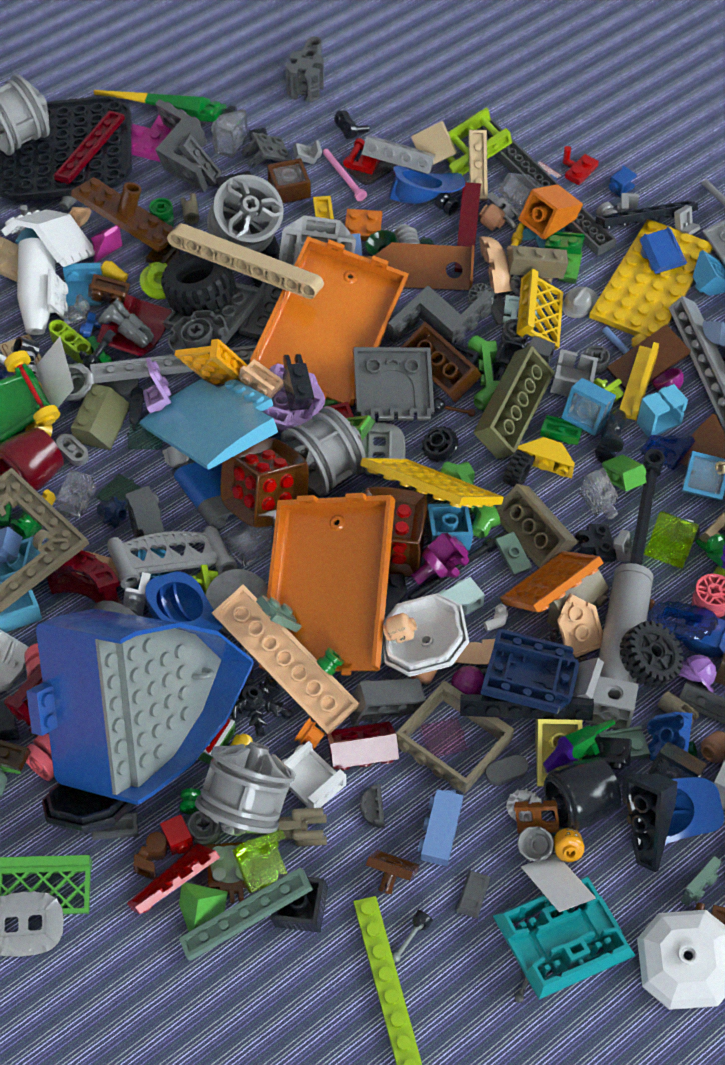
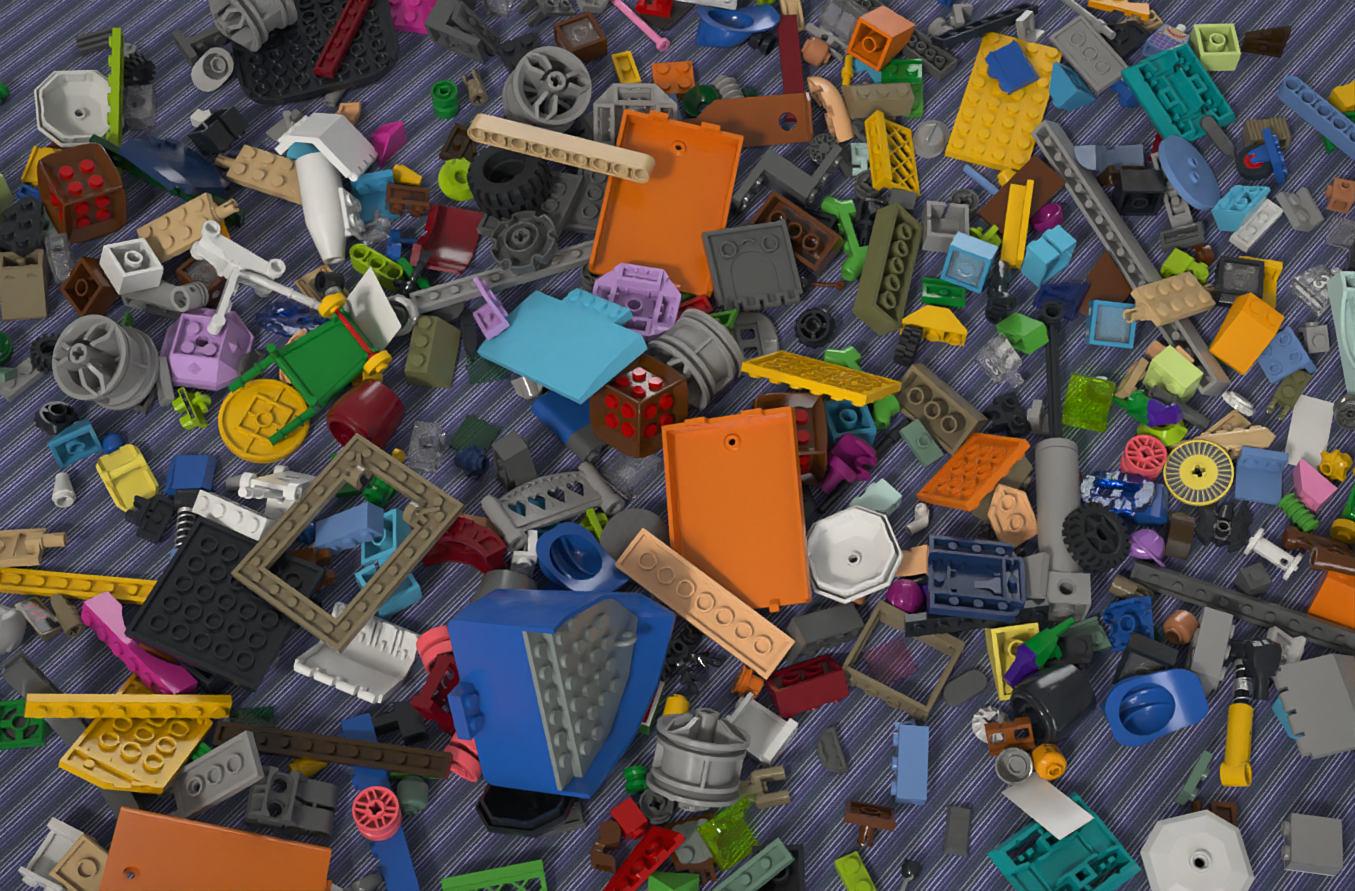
camera: 10 degrees left, 5 degrees up
light grey plate [56,434,89,466] -> none
reddish brown plate [71,177,174,252] -> none
dark grey piece [98,299,154,348] -> none
light orange fence [175,339,248,385] -> none
light nougat bracket [239,359,284,399] -> none
sand green plate [256,595,302,633] -> none
black hinge [283,354,314,411] -> none
green wheel [317,648,344,675] -> none
light nougat head [383,613,417,644] -> none
black wedge [622,774,678,873] -> none

